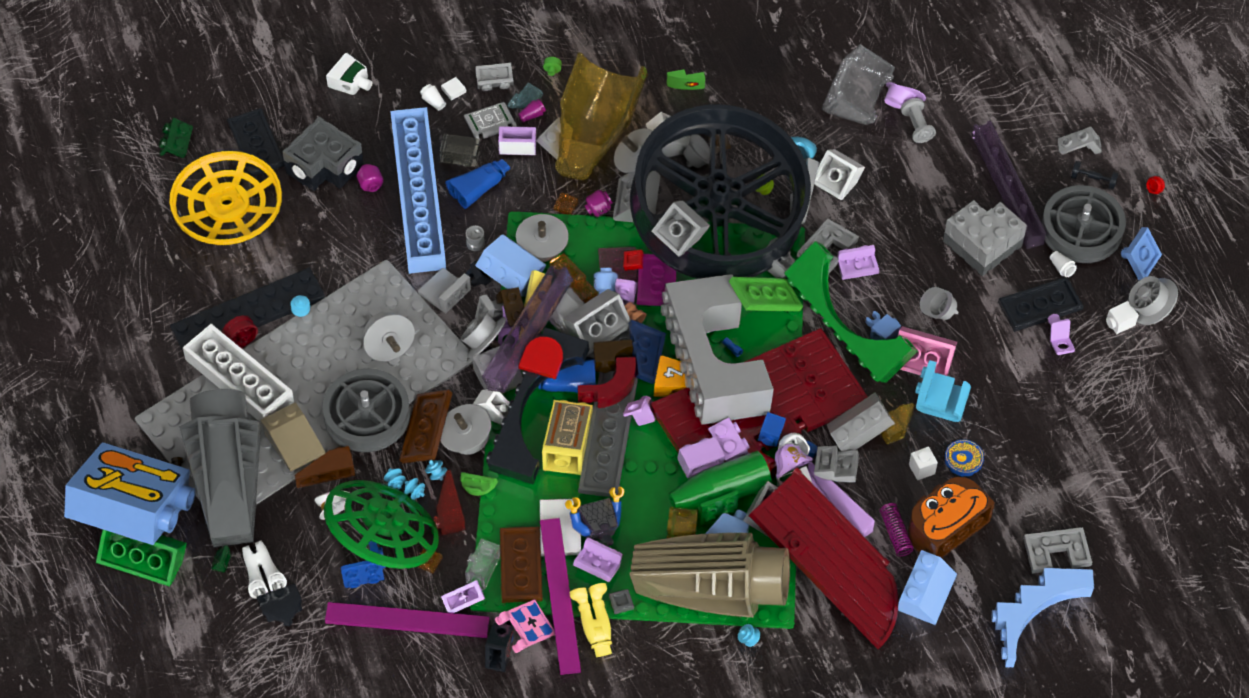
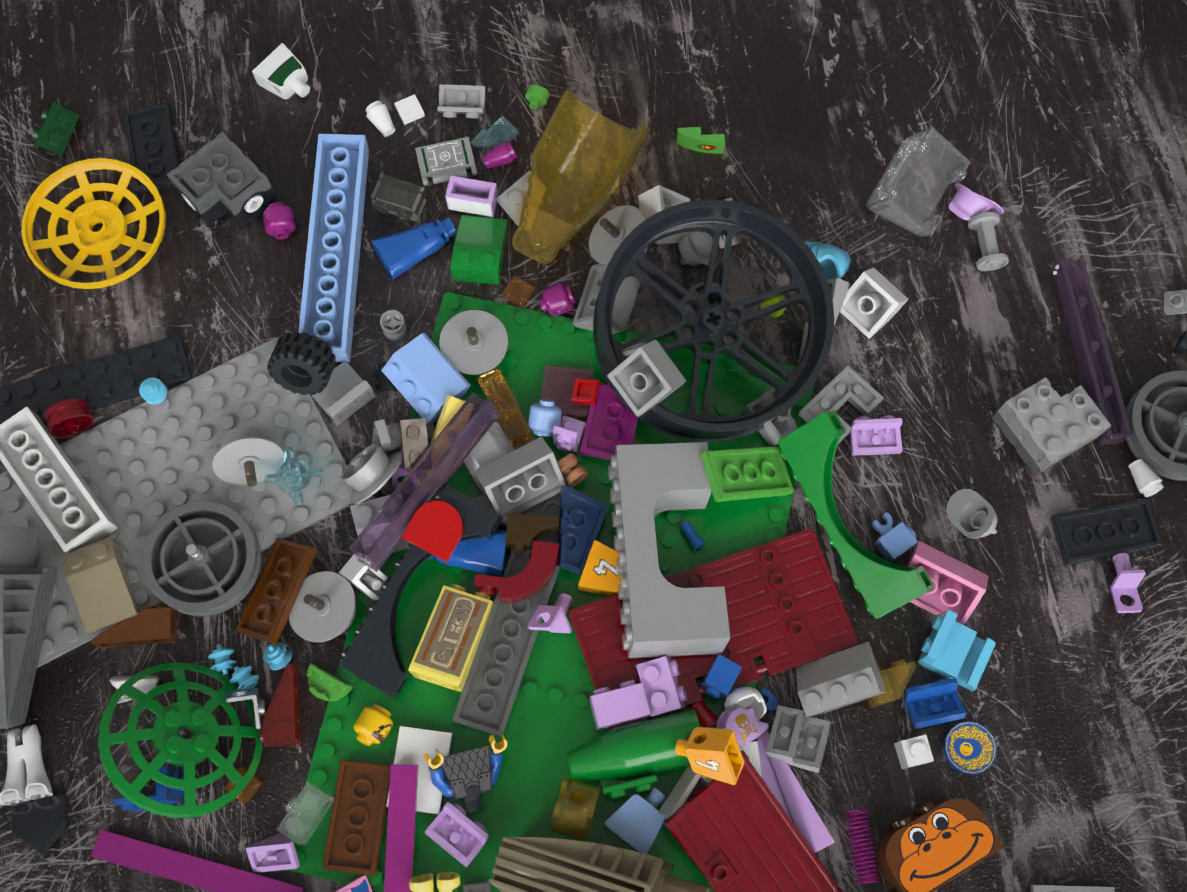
camera: 10 degrees right, 15 degrees up
none -> flat silver bracket [225,688,266,729]
none -> clear light blue piece [264,447,323,505]
none -> black tyre [267,332,336,395]
none -> yellow head [353,704,393,746]
none -> green slope [450,215,508,285]
none -> light orange torso [675,727,744,785]
none -> blue bracket [904,678,966,729]

